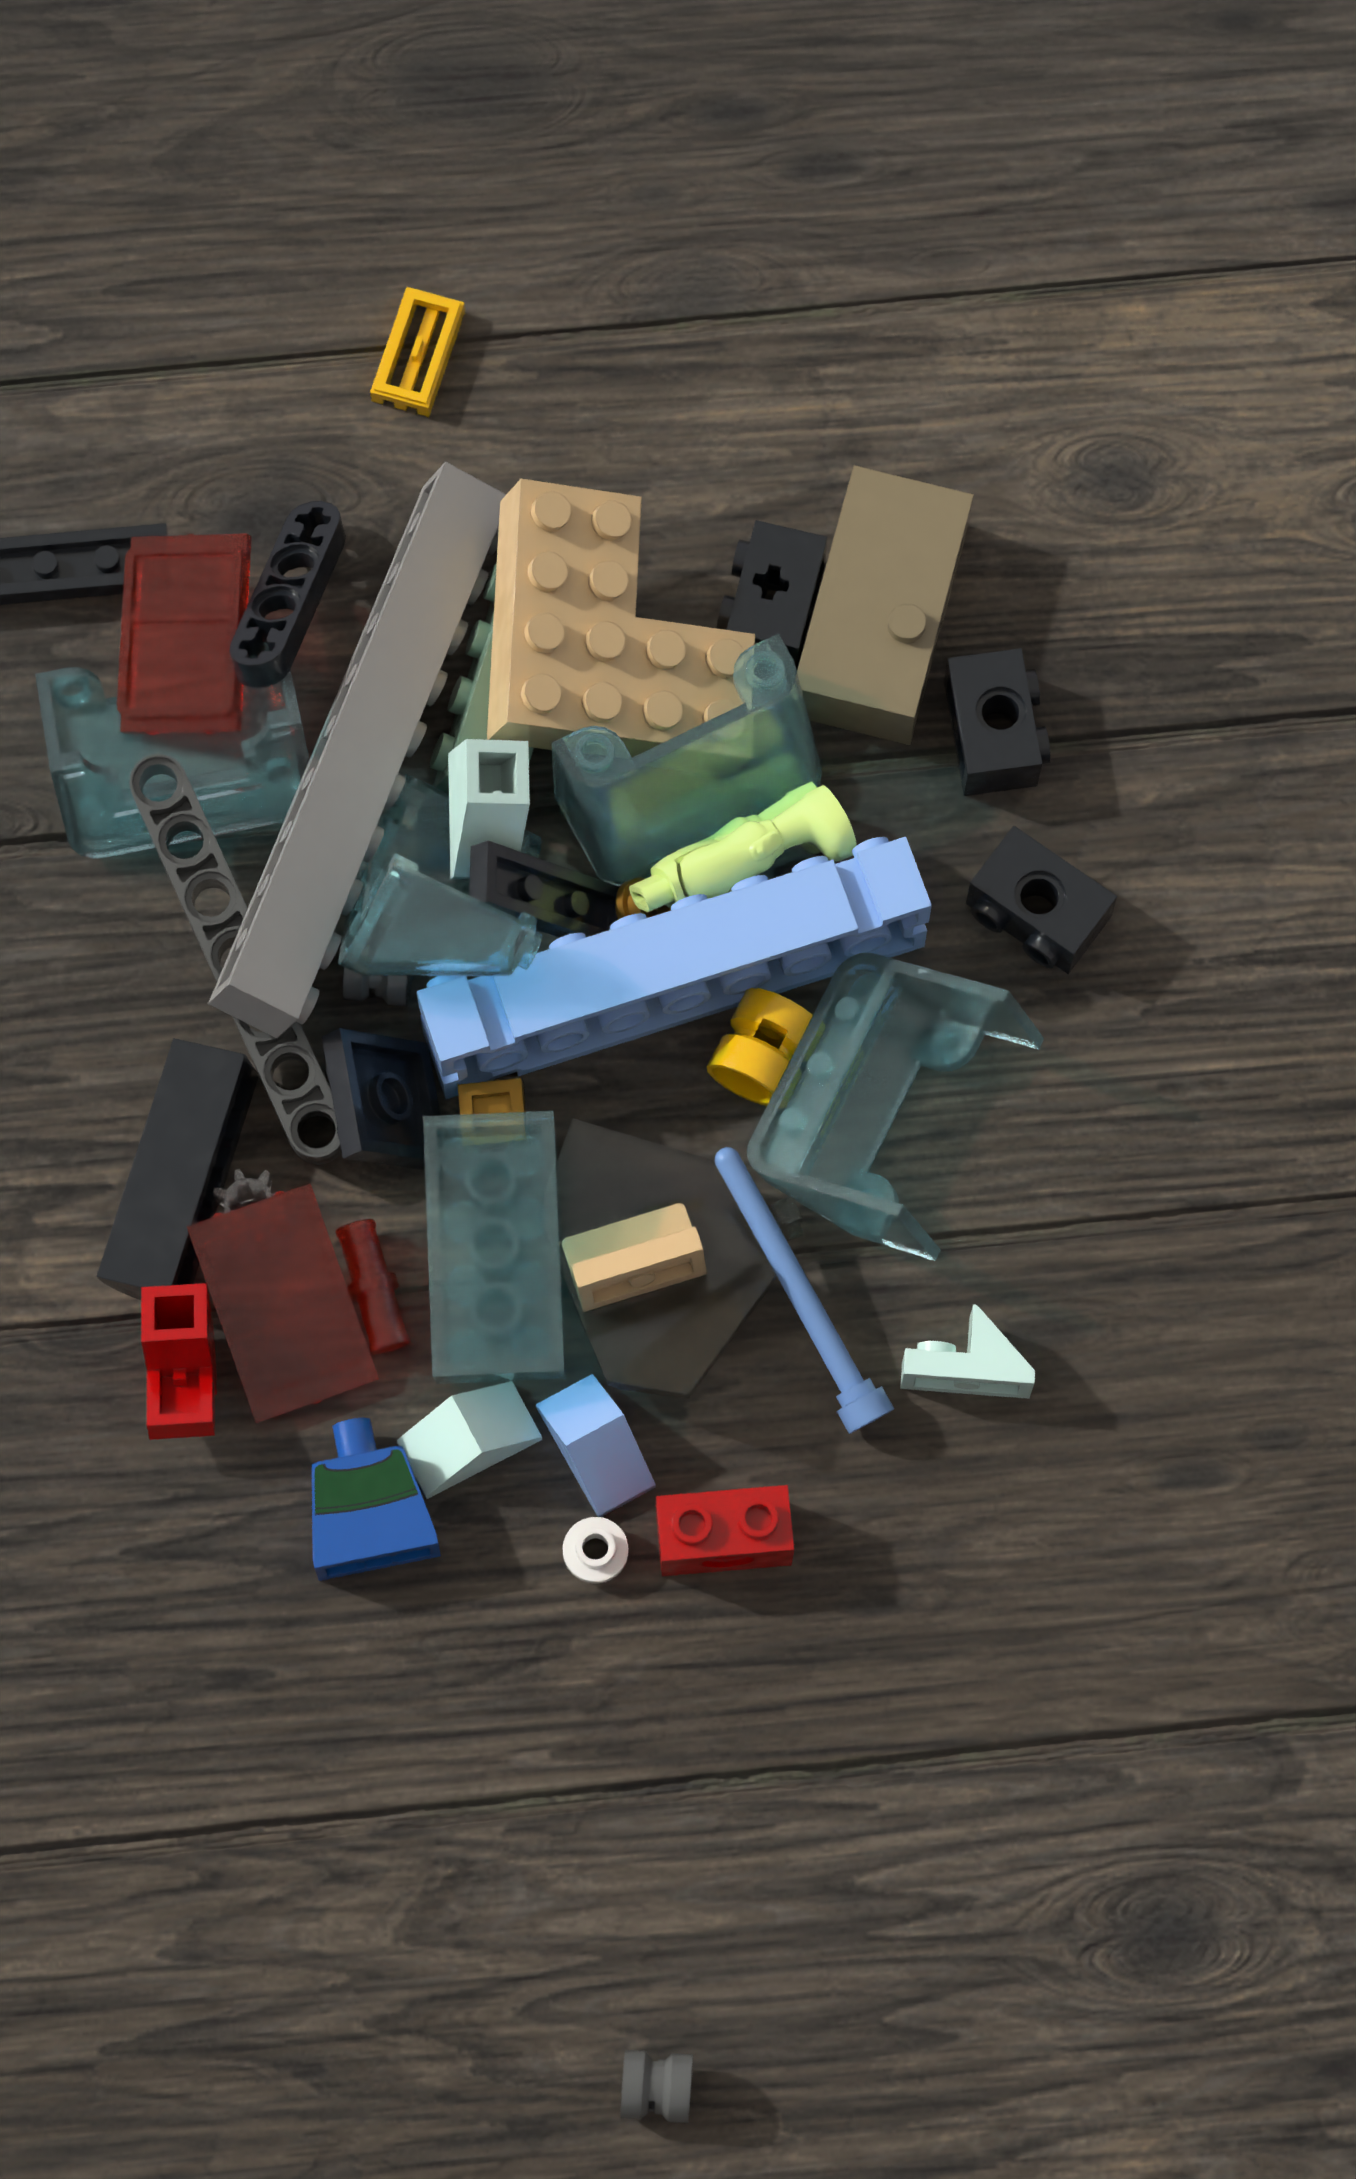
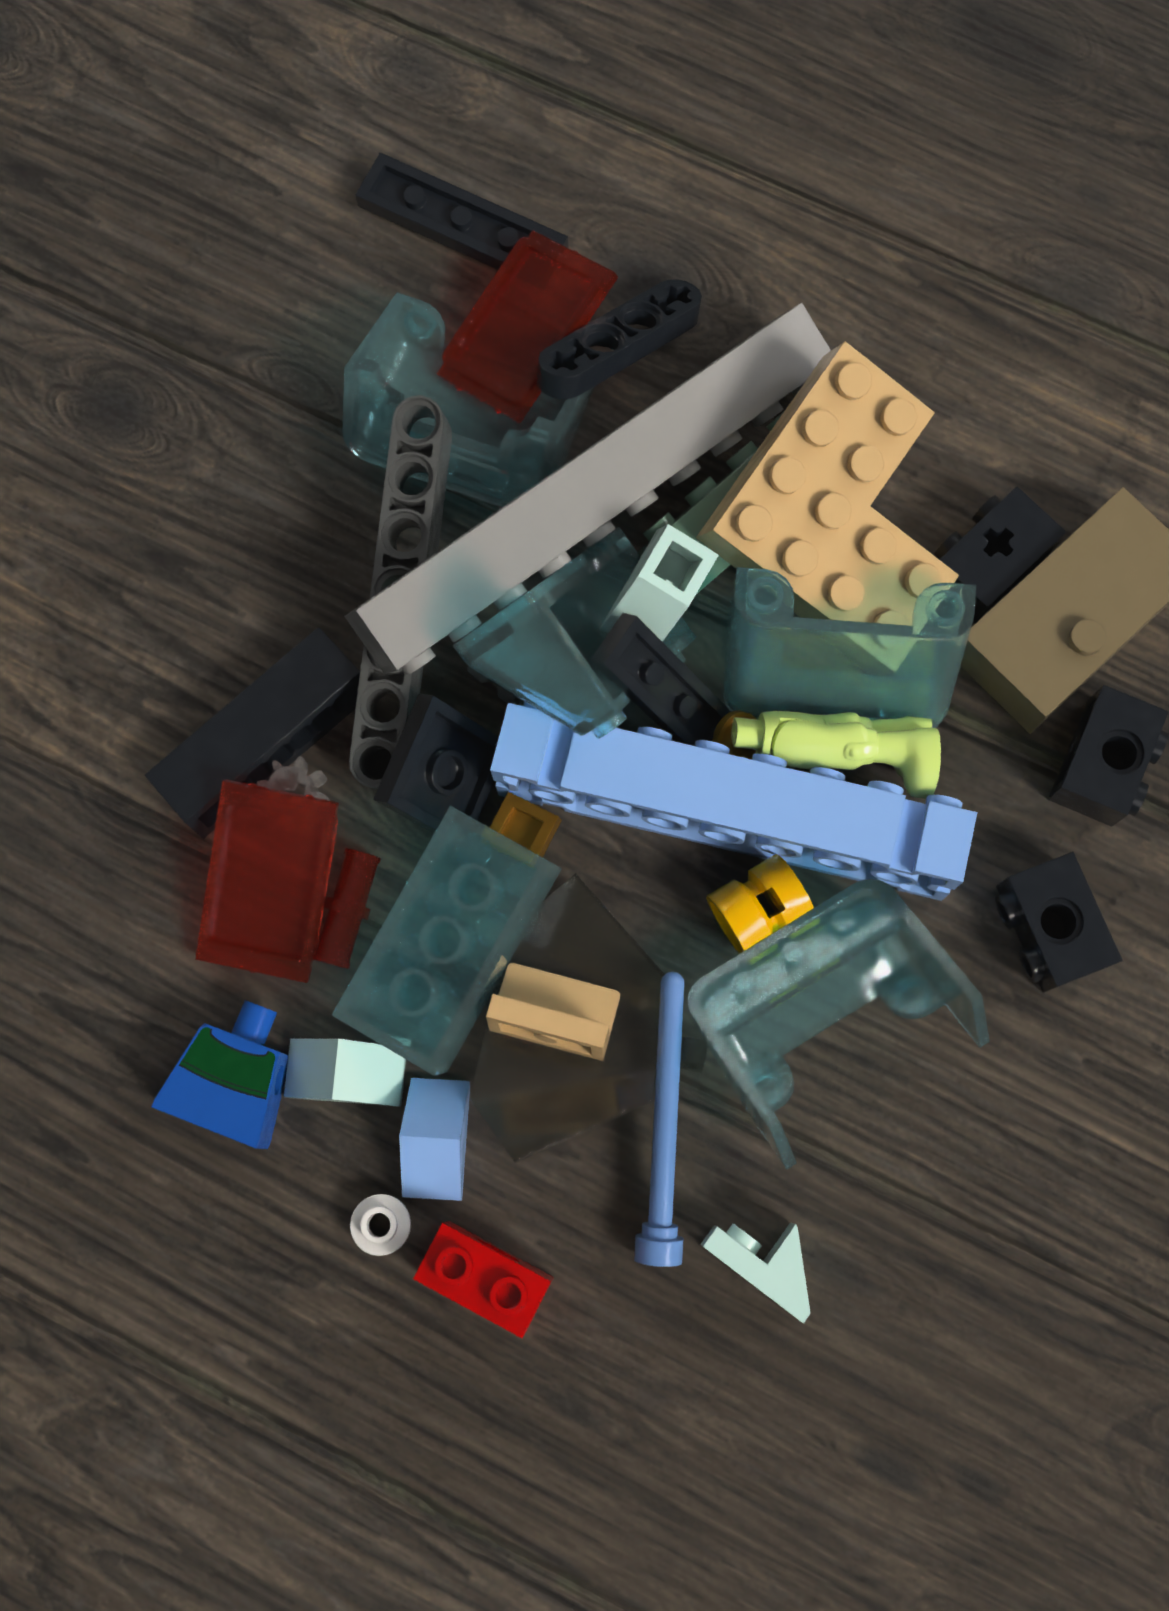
camera: 40 degrees right, 5 degrees up
red brick [141,1283,217,1440] -> none
yellow tile [370,287,465,417] -> none

